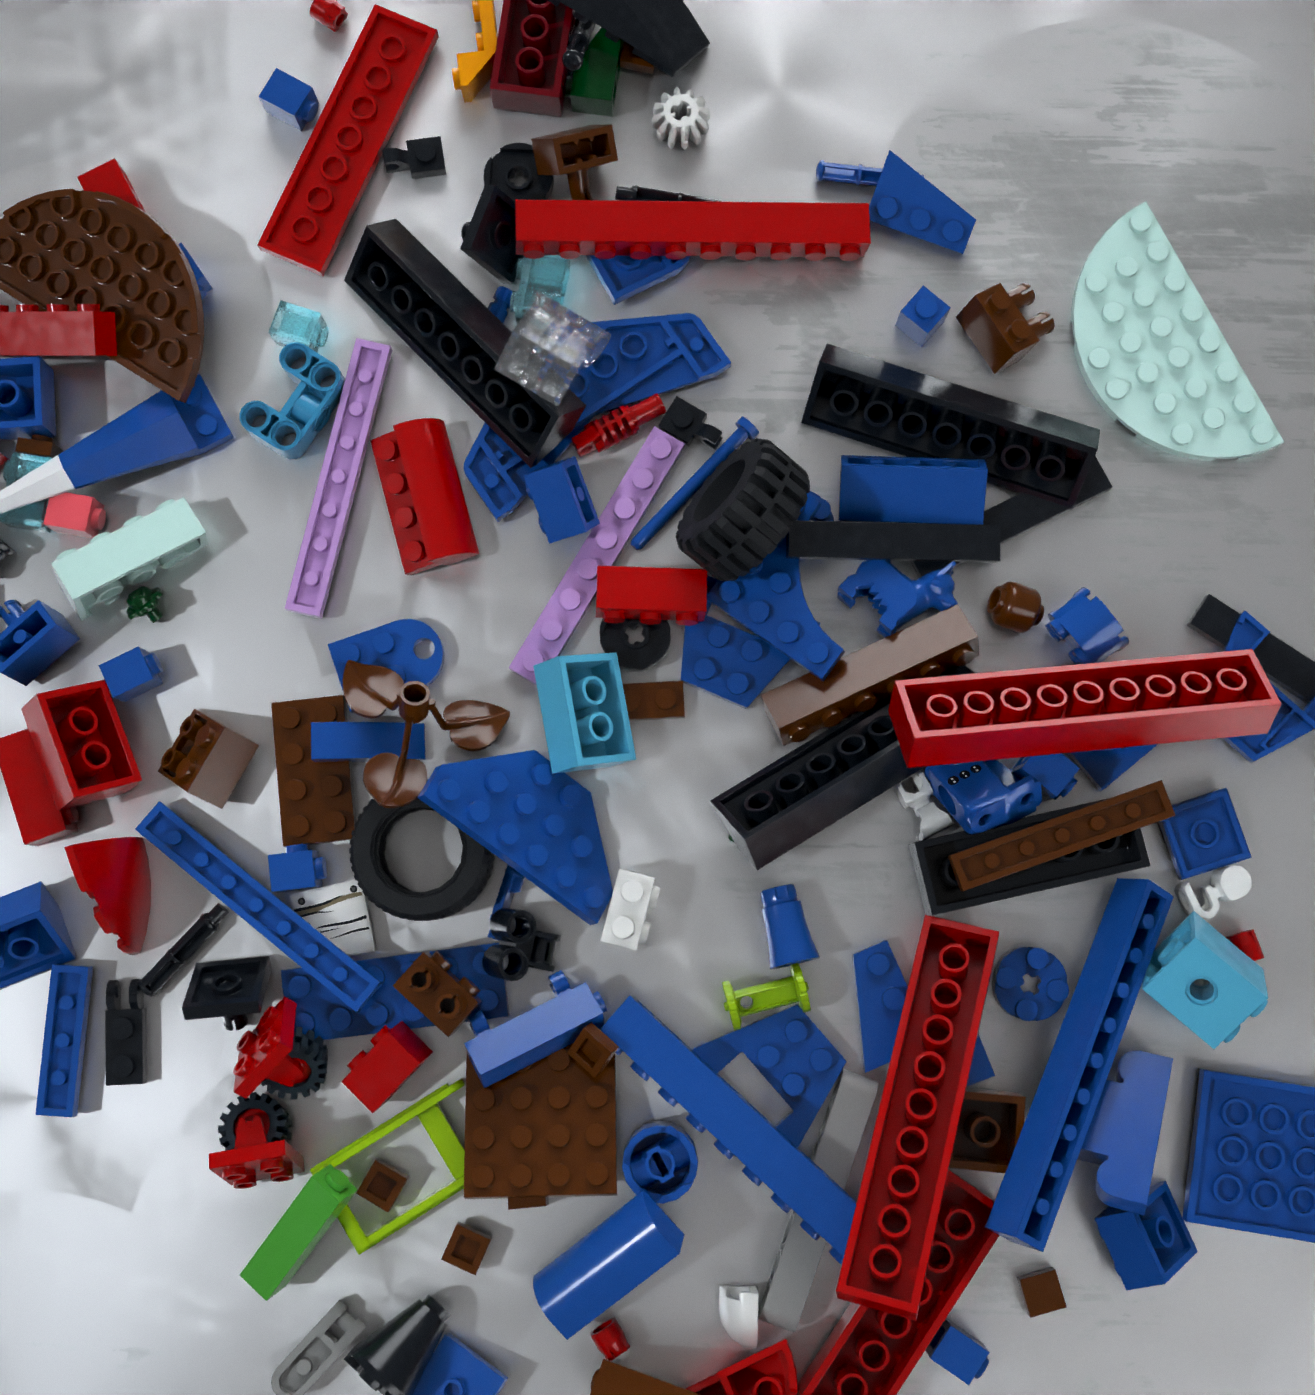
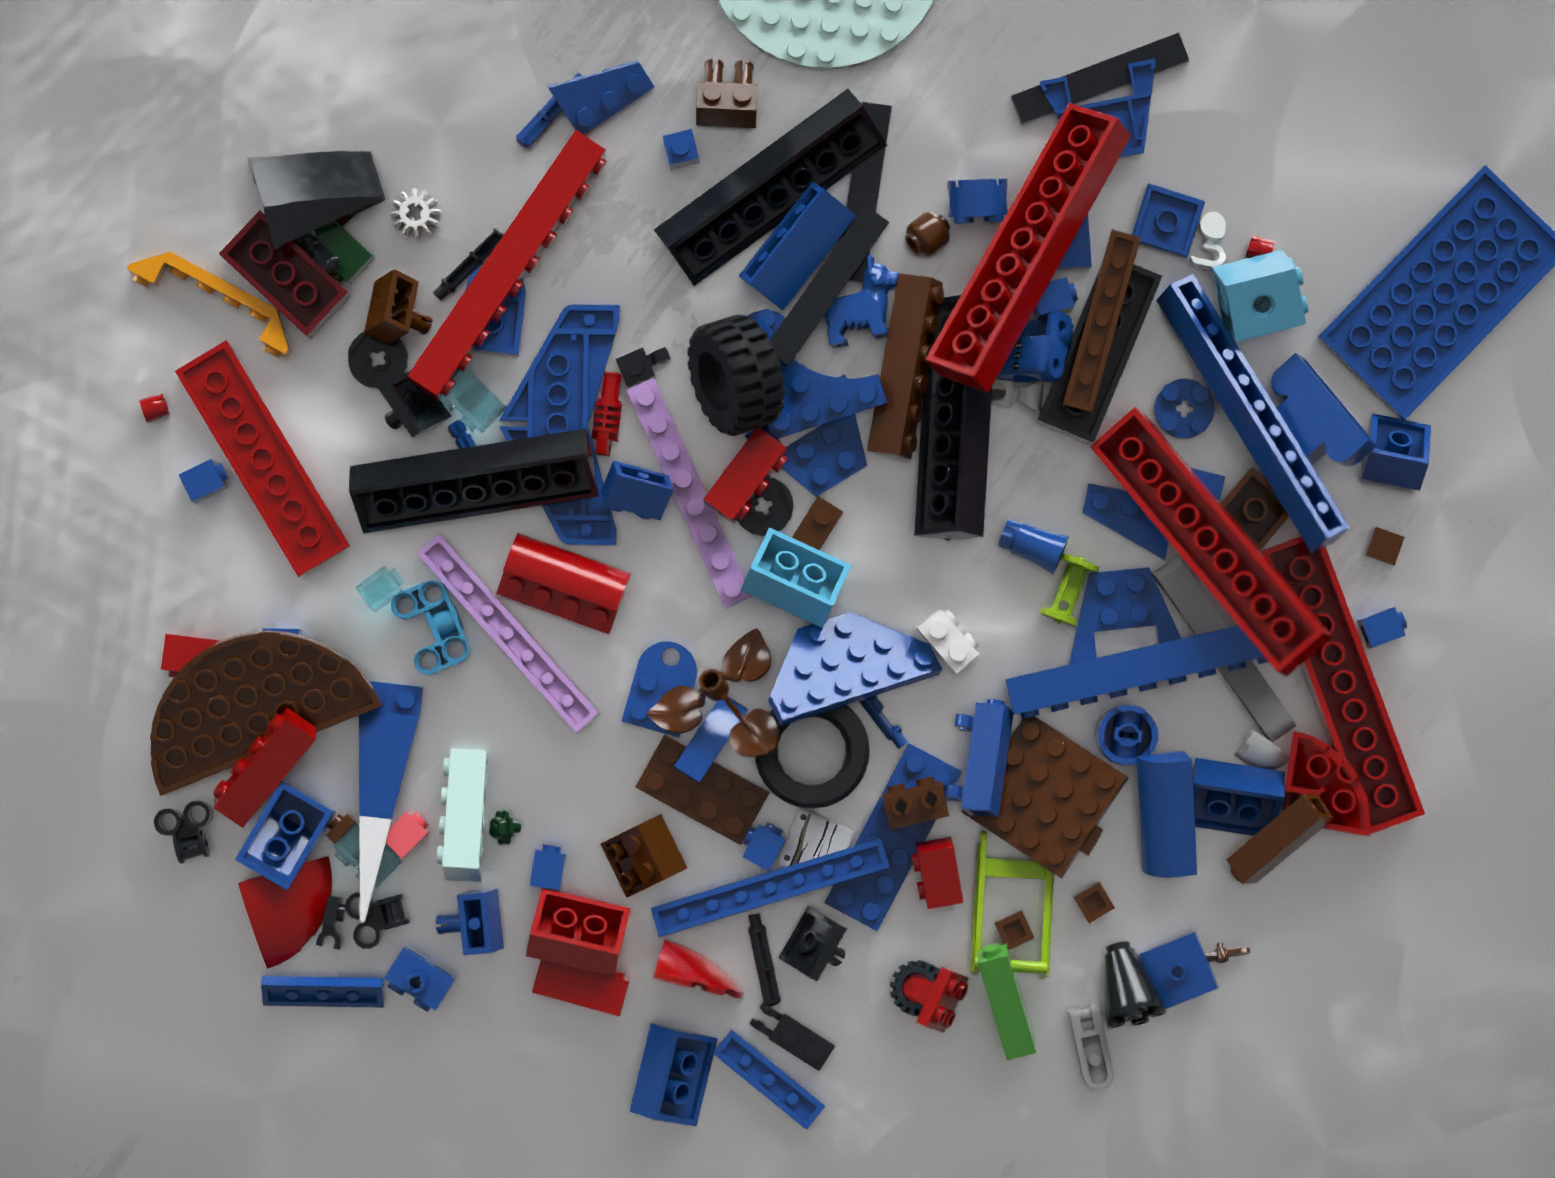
camera: 60 degrees left, 5 degrees up
red plate [233,996,328,1100] -> none
black plate [382,136,446,179] -> none
black piece [482,908,561,981] -> none
clear piece [494,290,611,407] -> none
reddish brown plate [567,1022,619,1078] -> none
red hose [590,1317,630,1361] -> none
blue bar [631,416,759,550] -> none
none -> blue slope [1193,758,1285,836]

